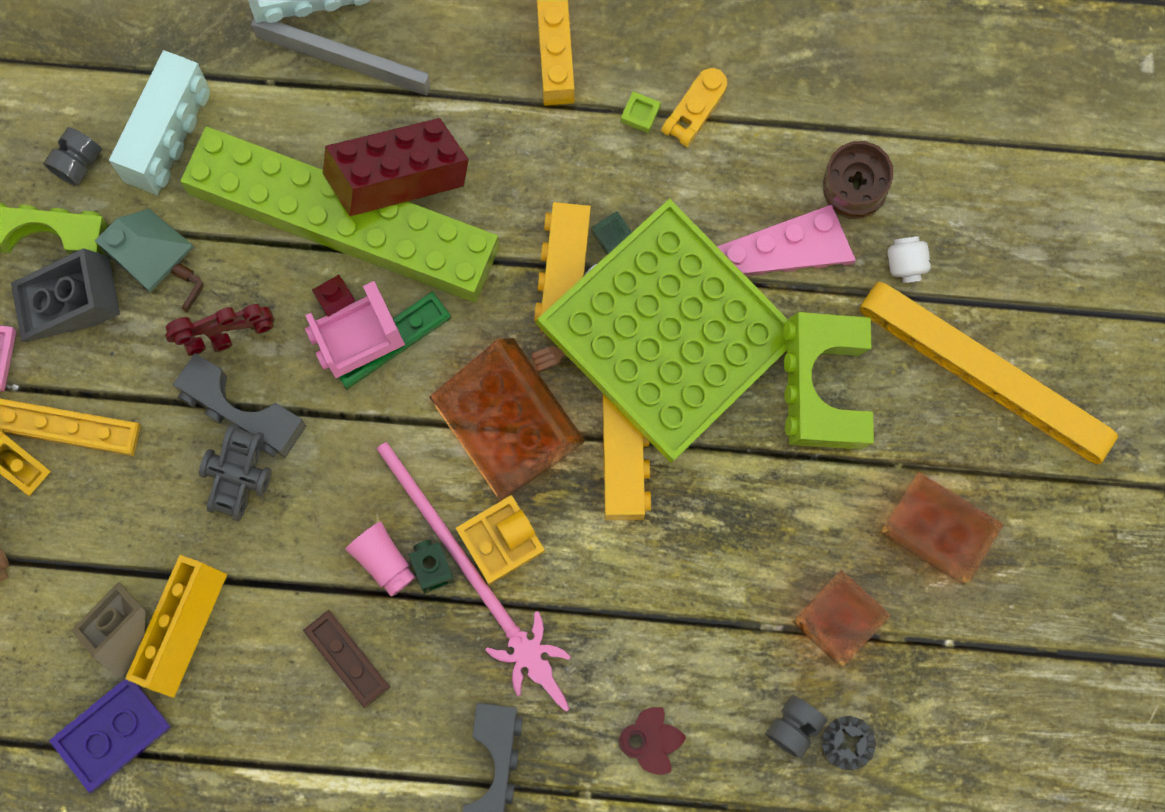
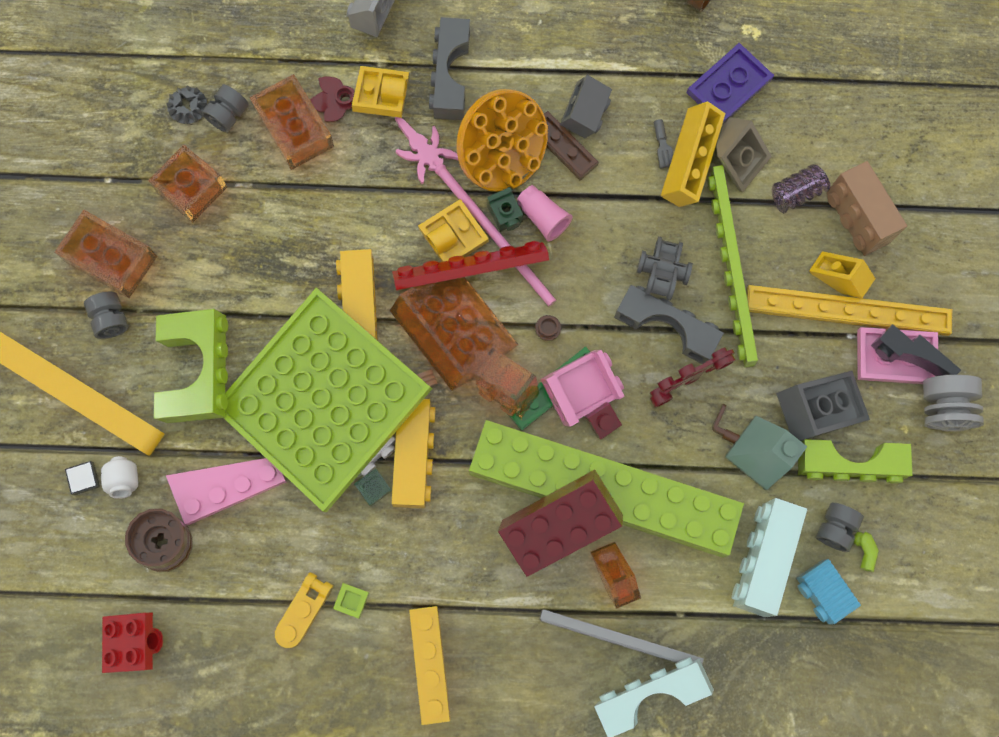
camera: 175 degrees right, 0 degrees up
none -> white tile [65,461,100,495]
none -> dark grey wheel [84,291,129,339]
none -> red plate [102,612,163,673]
none -> clear orange brick [250,74,335,170]
none -> yellow plate [352,66,409,118]
none -> red plate [392,241,549,290]
none -> light orange bracket [457,89,548,192]
none -> clear orange brick [473,348,540,418]
none -> reddish brown plate [535,315,561,341]
none -> dark grey brick [560,75,612,139]
none -> clear orange slope [590,542,641,609]
none -> dark grey piece [653,119,673,169]
none -> lime plate [707,165,758,368]
none -> piece [772,164,830,214]
none -> medium azure brick [796,559,861,624]
none -> lime arm [853,532,879,572]

